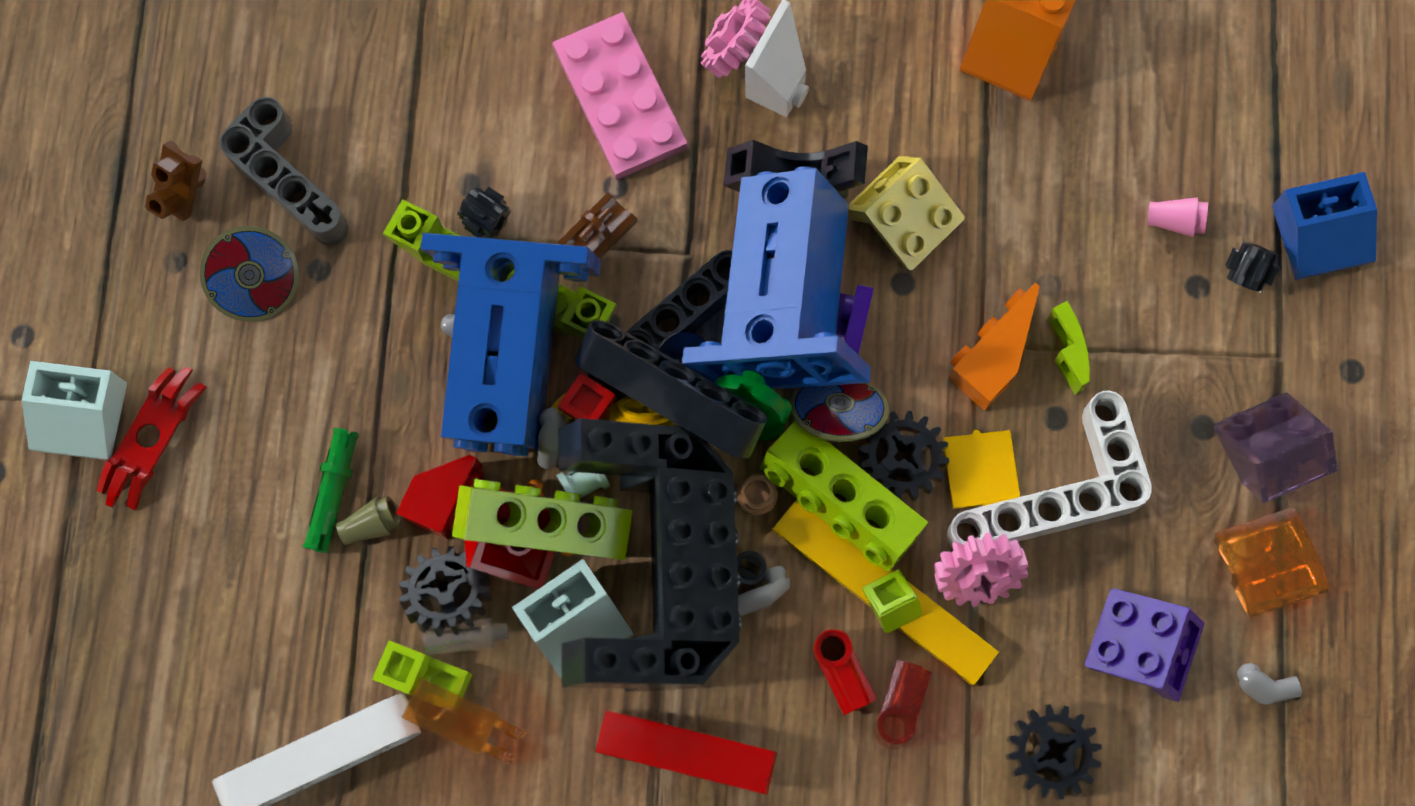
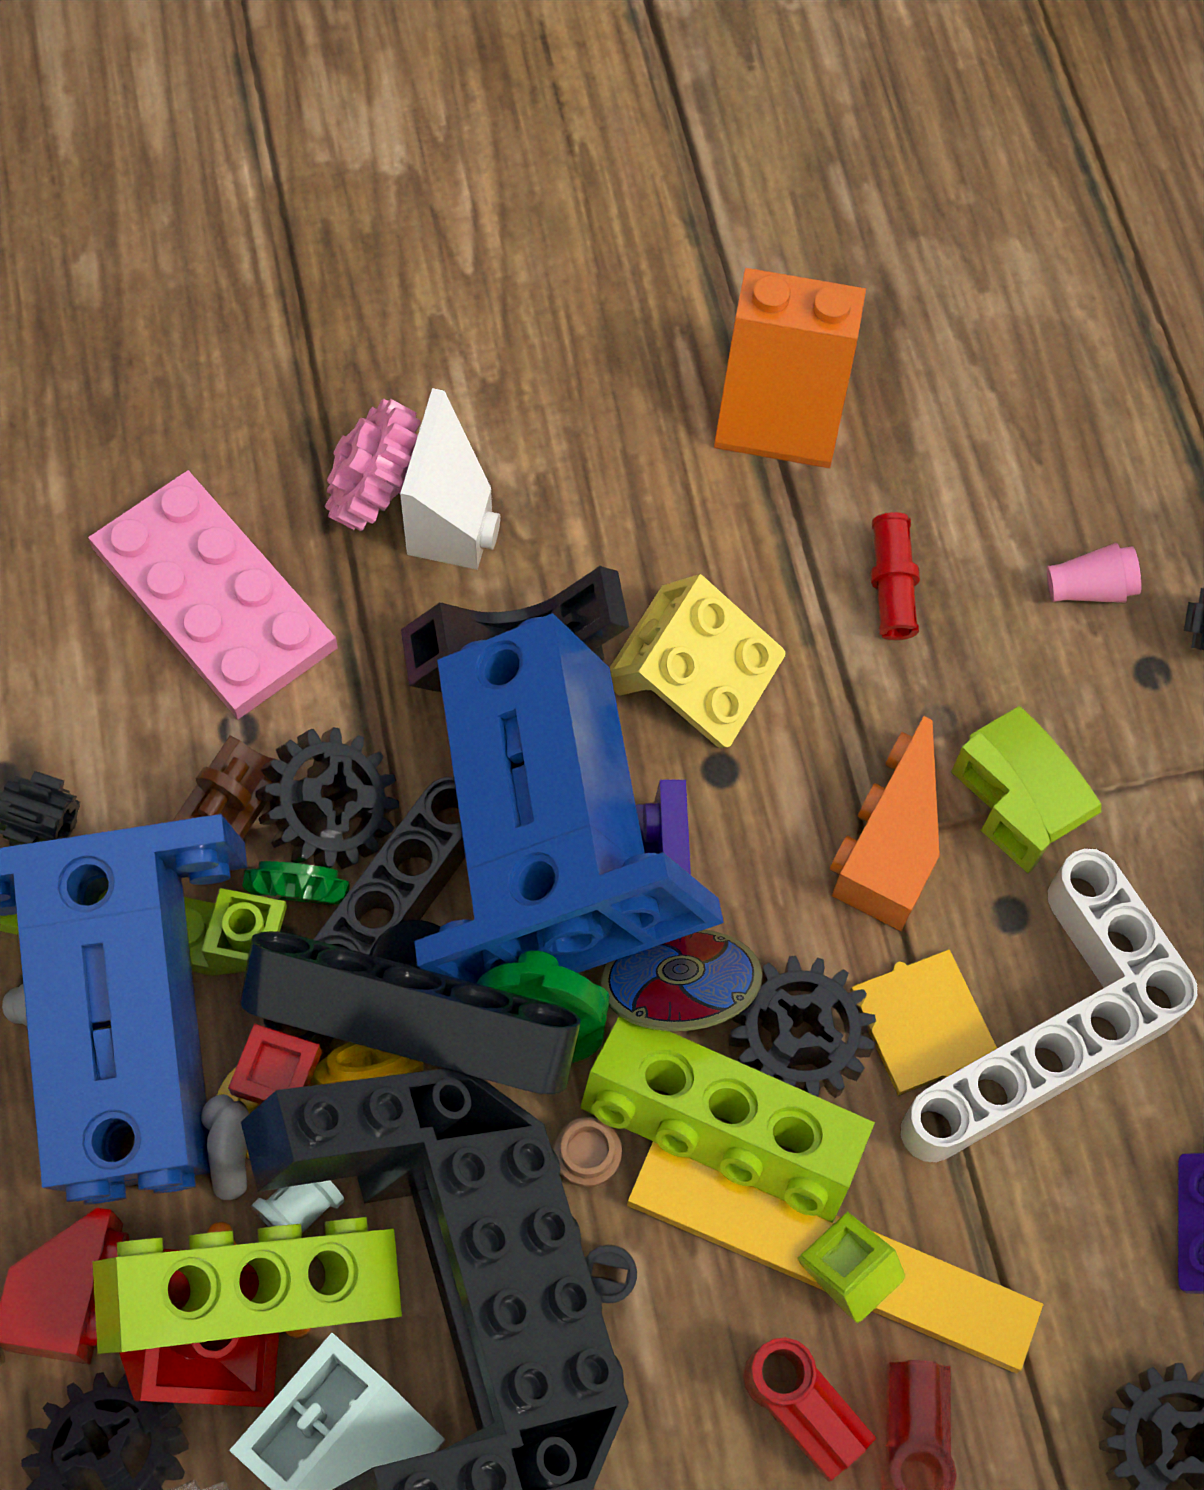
camera: 25 degrees left, 10 degrees down
light grey arm [738,566,791,616] -> none
bright pink gear [934,533,1029,607] -> none
none -> green gear [242,861,350,905]
none -> black gear [255,727,399,869]
none -> red pin [870,512,920,640]
none -> lime slope [969,706,1102,843]

